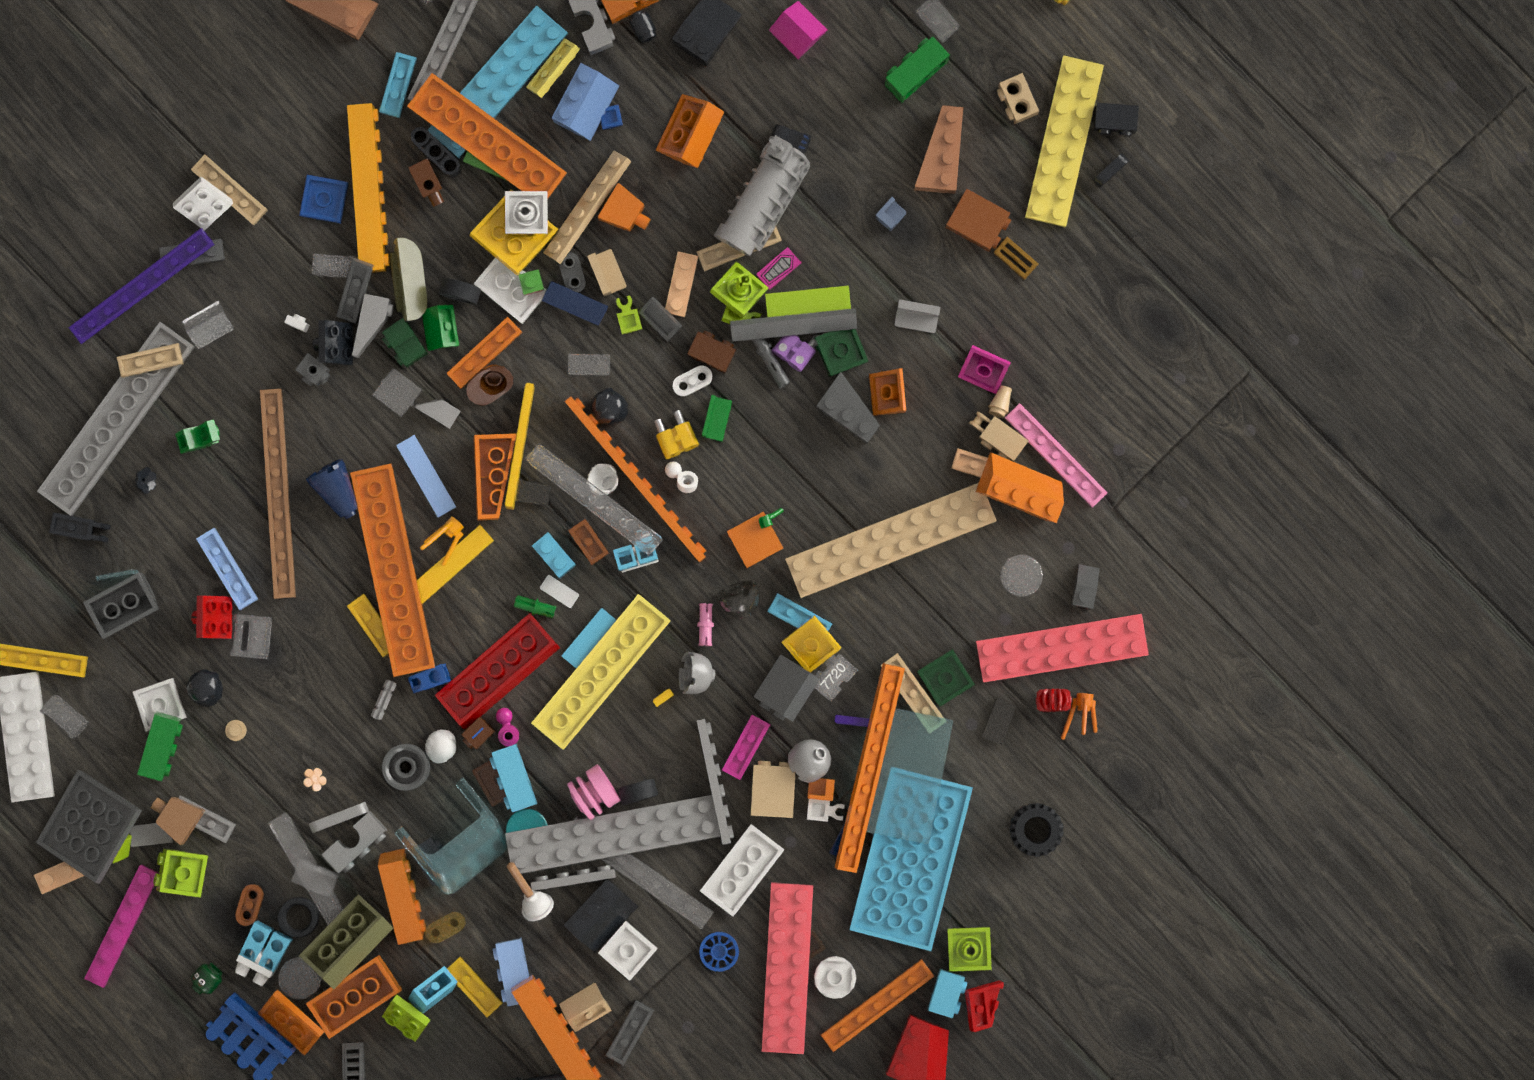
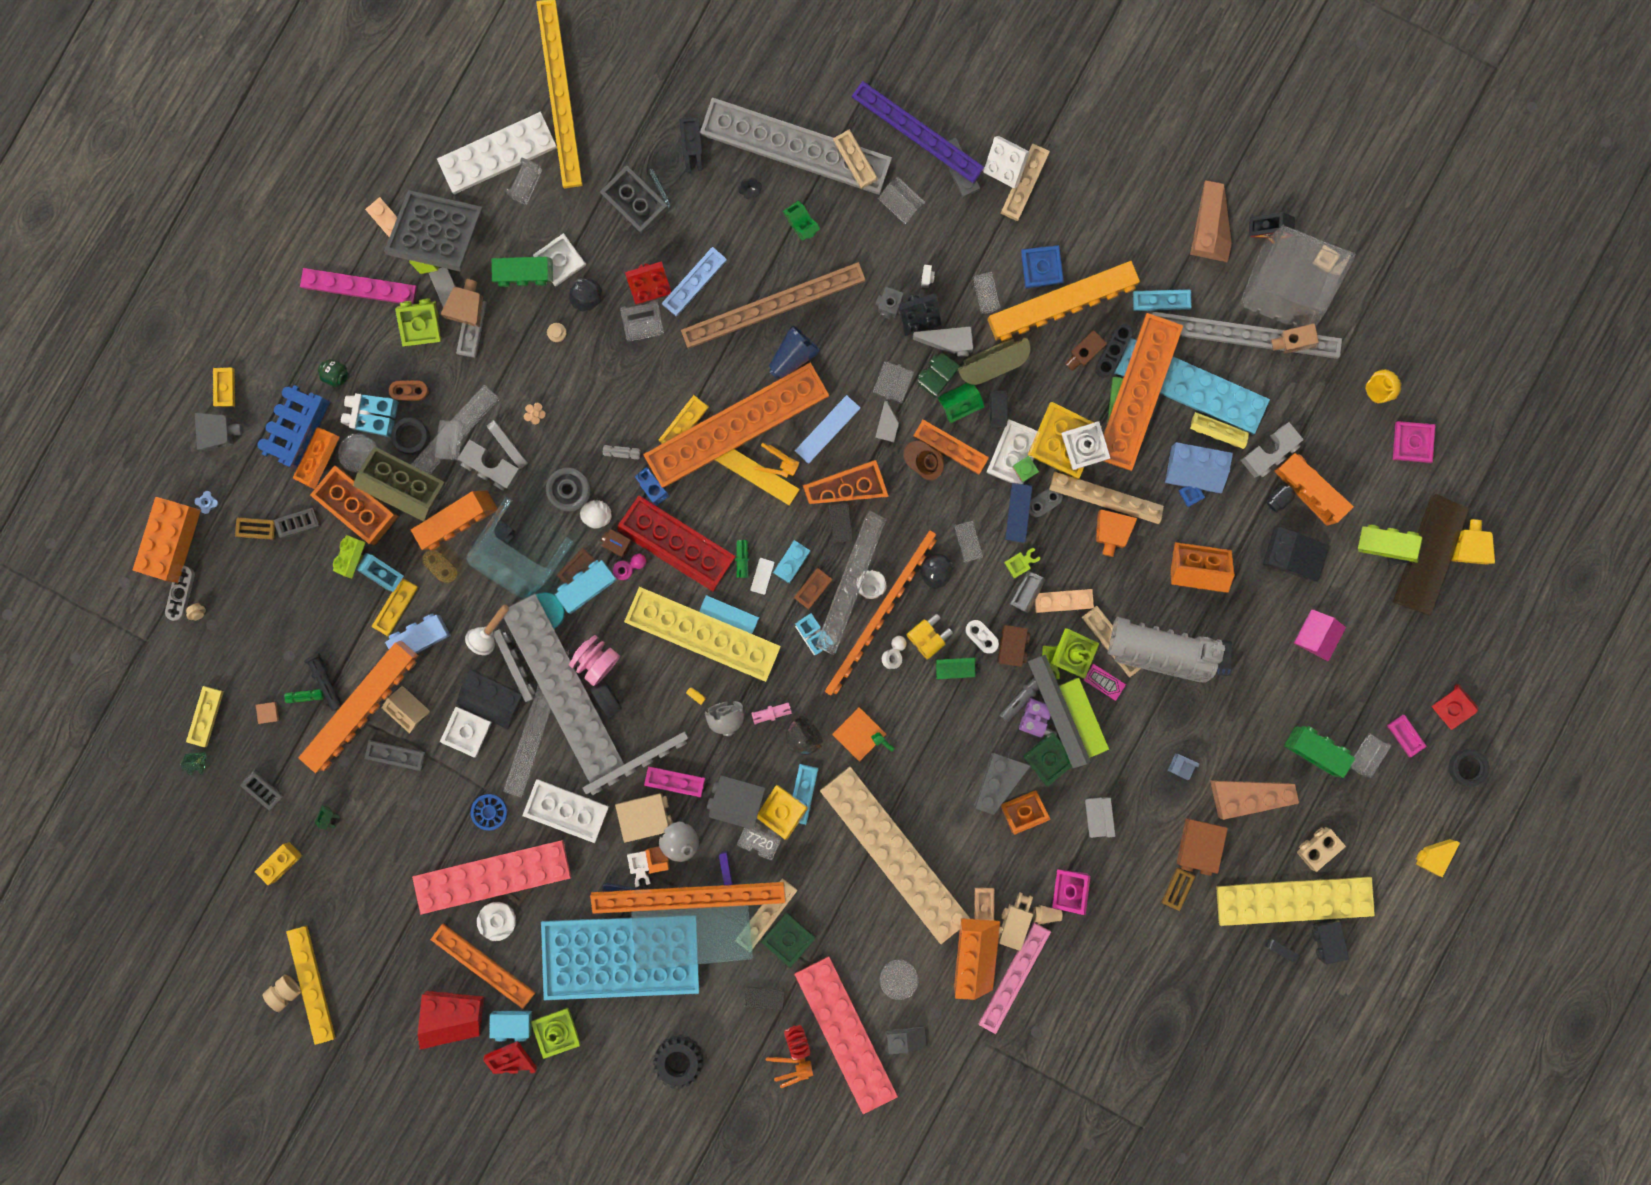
camera: 65 degrees right, 0 degrees up
dark grey tile [336,258,374,324] -> none
yellow tile [505,383,535,510] -> none
tan panel [587,249,627,297] -> none

